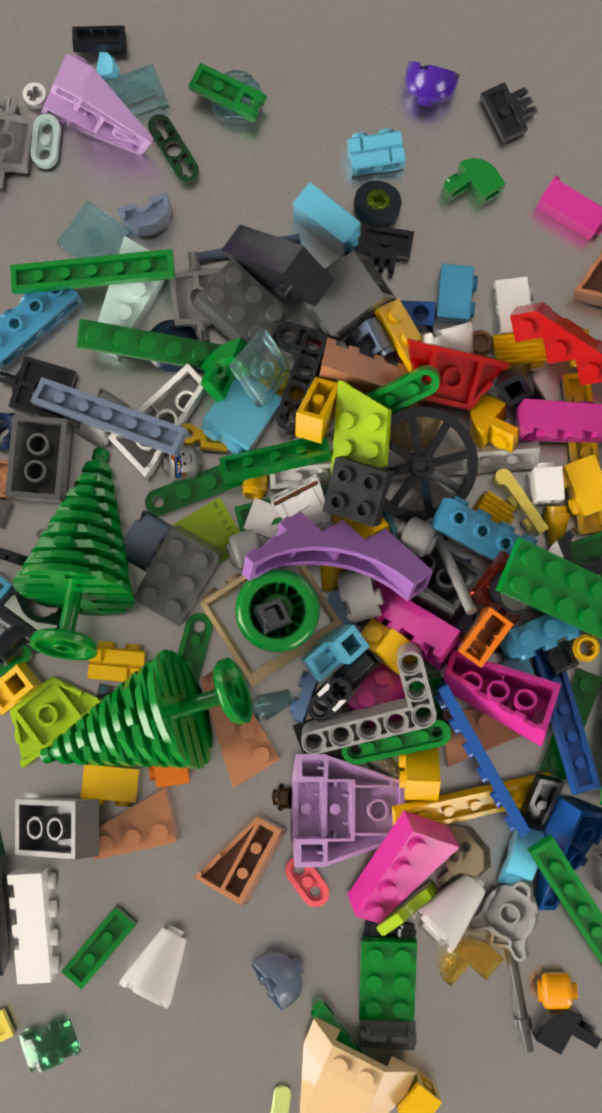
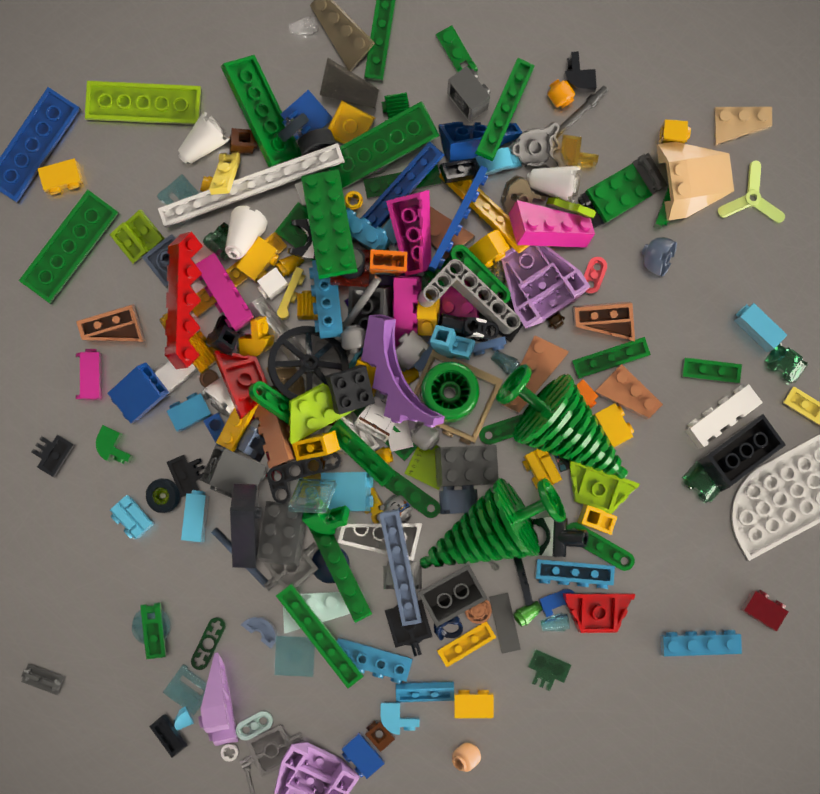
camera: 125 degrees left, 0 degrees up
dark grey brick [15,797,99,859] -> none
white cone [119,925,187,1009] -> none
black tile [253,597,292,635] -> none
dark purple cylinder [405,61,460,108] -> none
black tile [540,640,579,677] -> none
none -> blue brick [107,363,170,423]
none -> green plate [572,337,651,379]
none -> medium azure brick [735,303,787,353]

